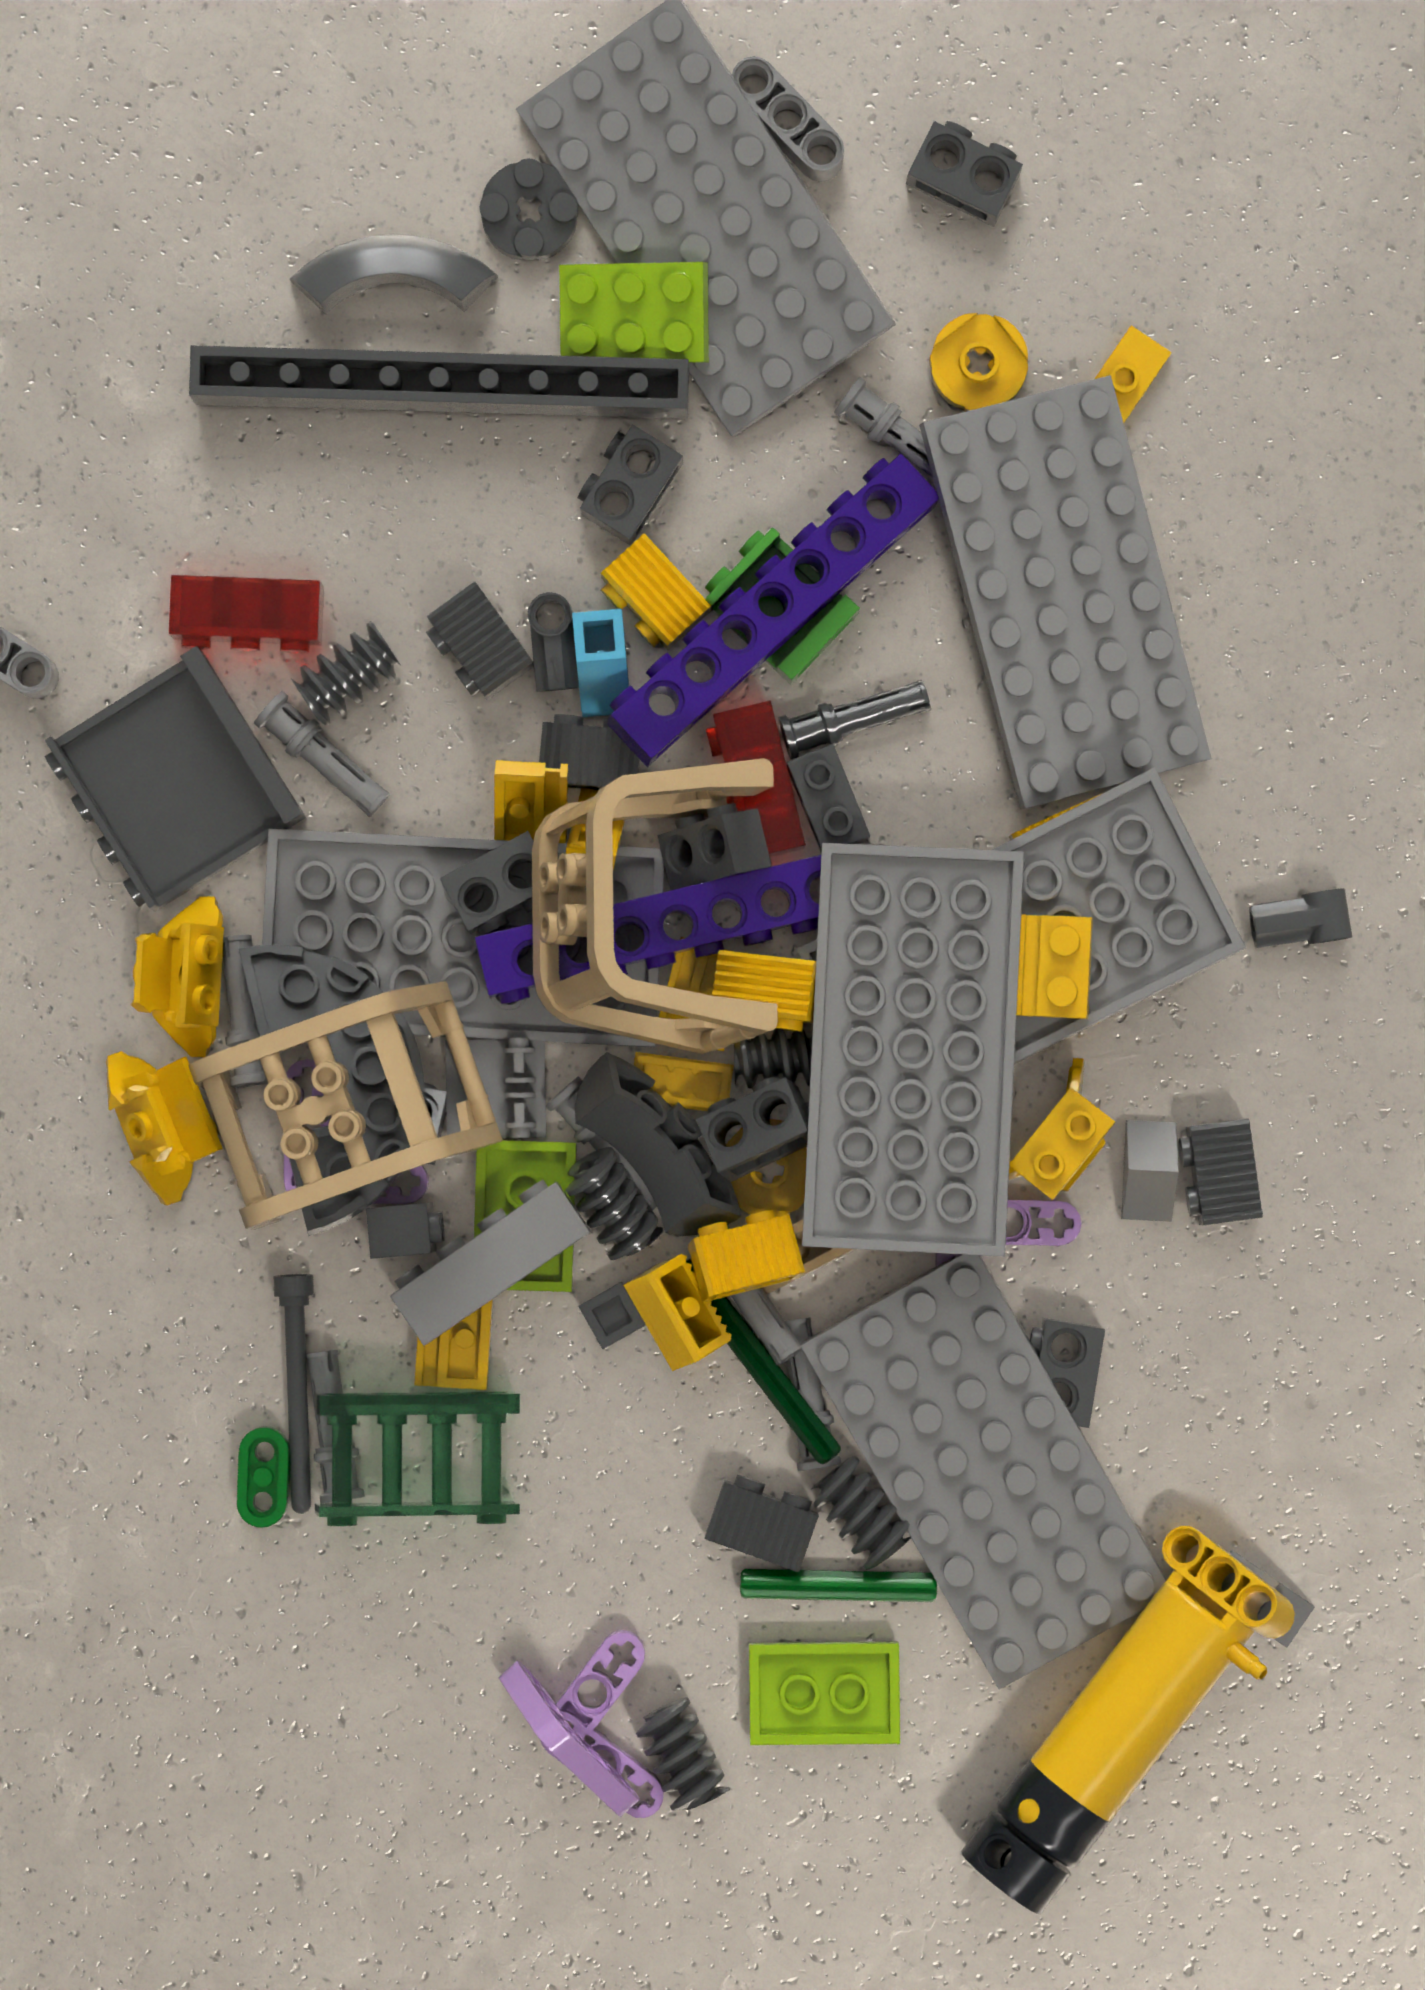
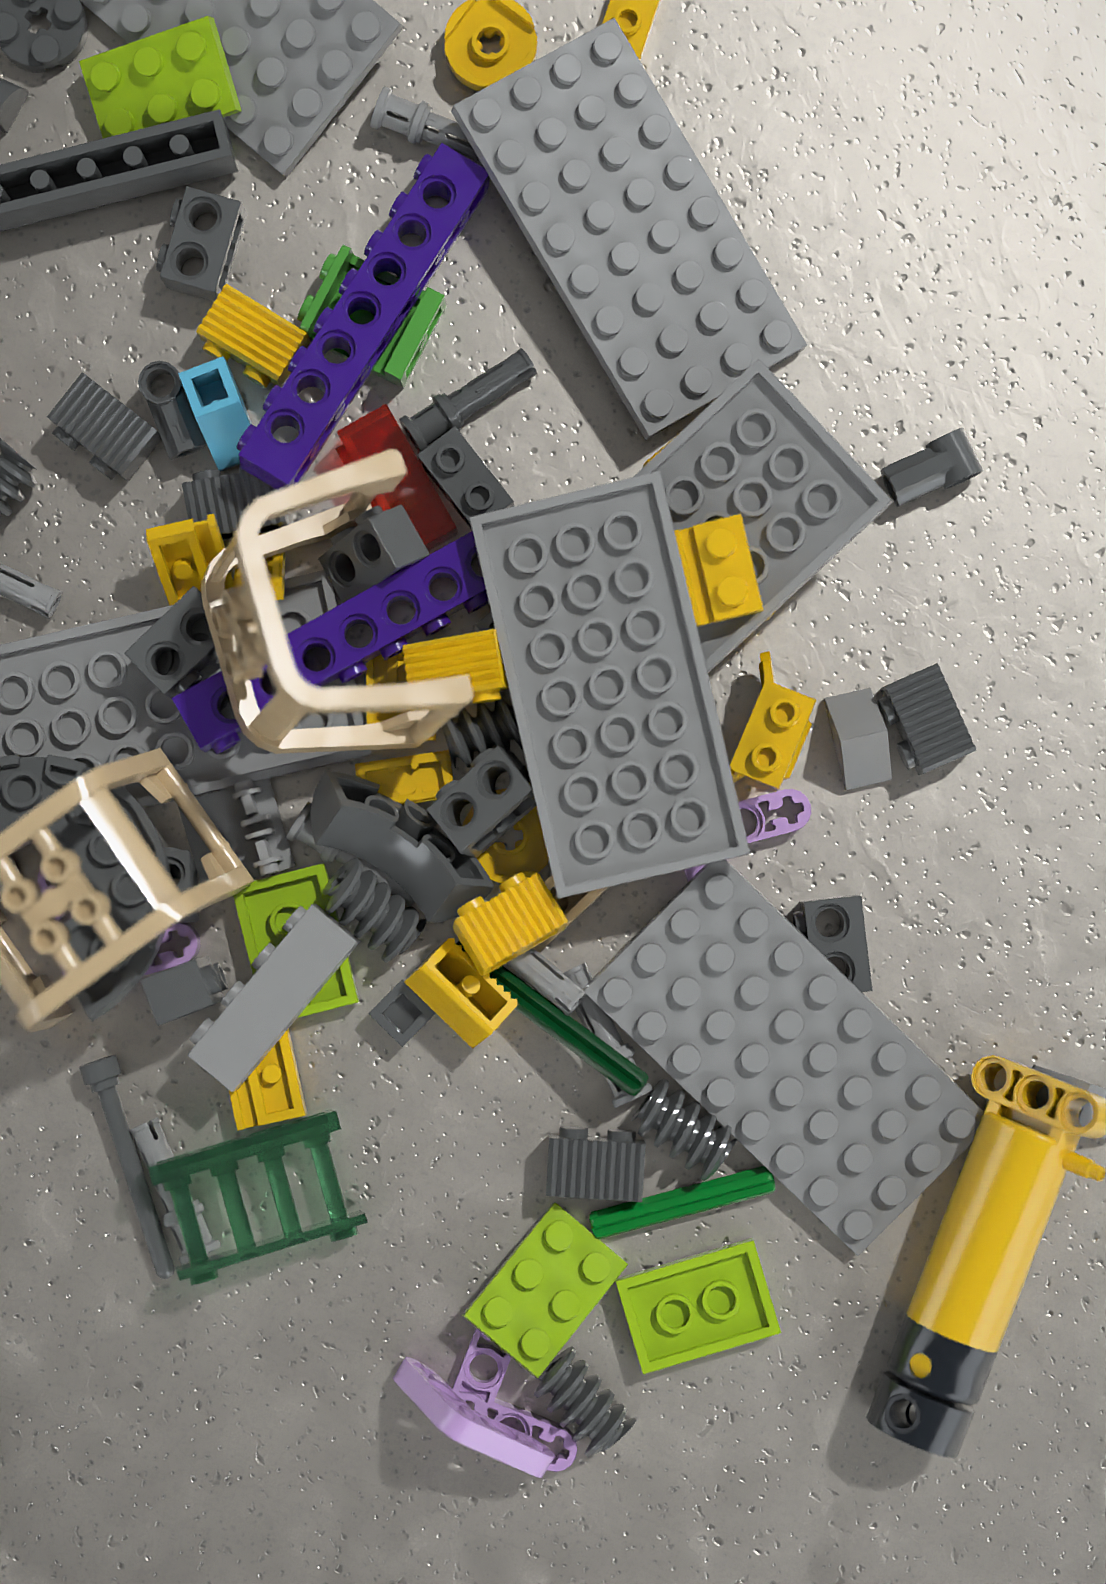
camera: 20 degrees left, 0 degrees up
green plate [237,1426,290,1528] -> none
none -> lime plate [462,1202,628,1378]

